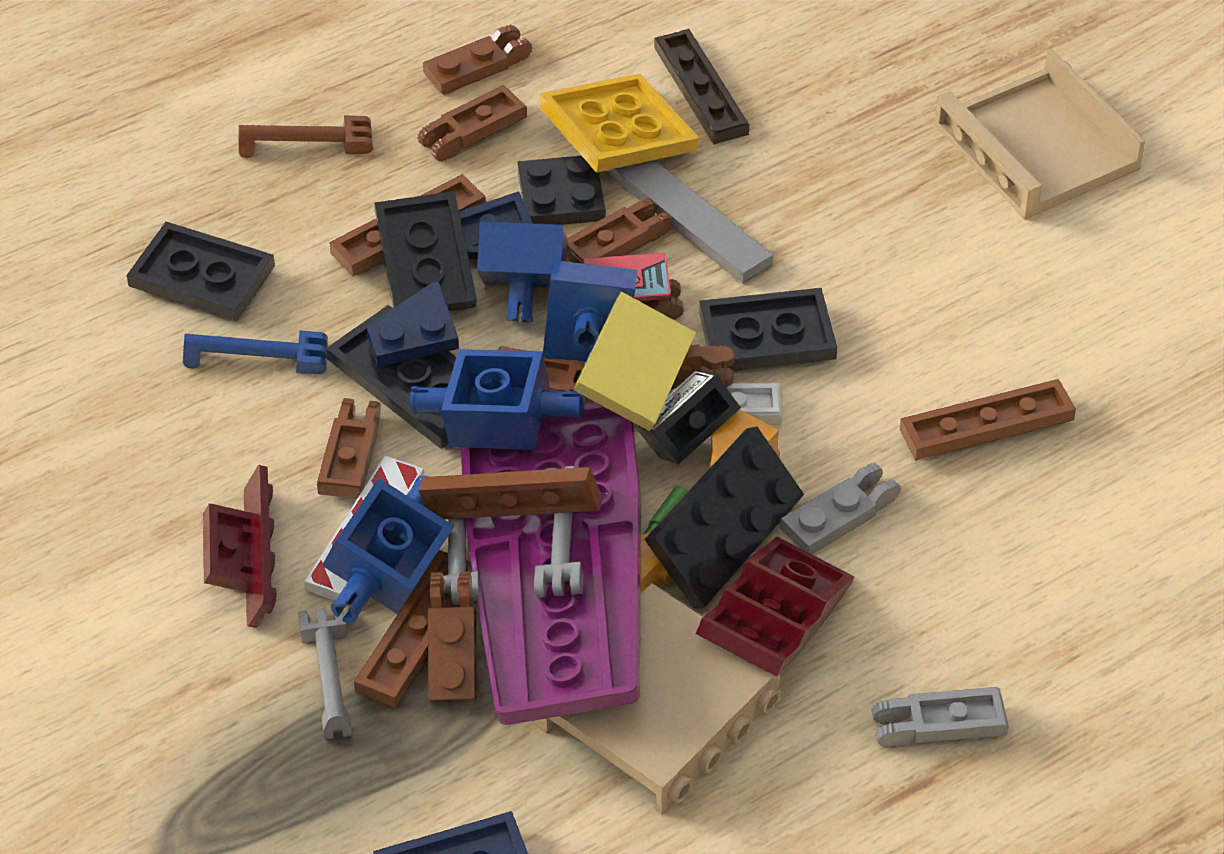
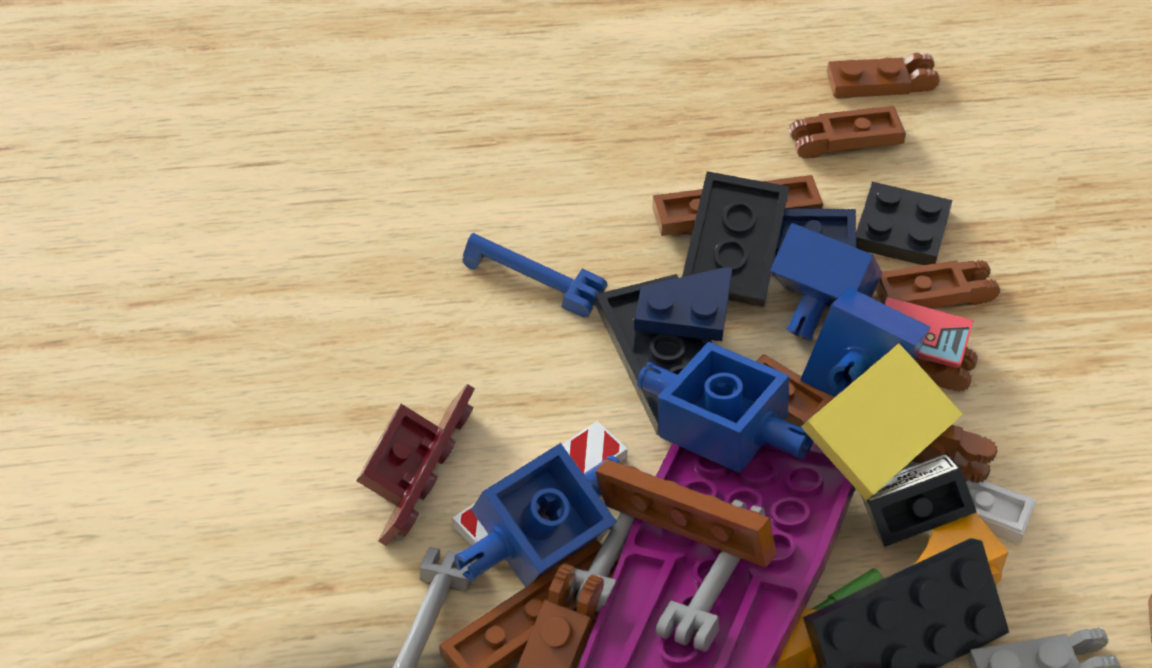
camera: 25 degrees right, 0 degrees up
black plate [126,221,275,321] -> none
dark orange hinge [238,115,373,158] -> none
dark orange hinge [317,398,381,499] -> none
yellow plate [539,73,700,172] -> none
light grey tile [604,160,773,283] -> none
dark brown tile [654,29,750,145] -> none
black plate [699,288,837,371] -> none

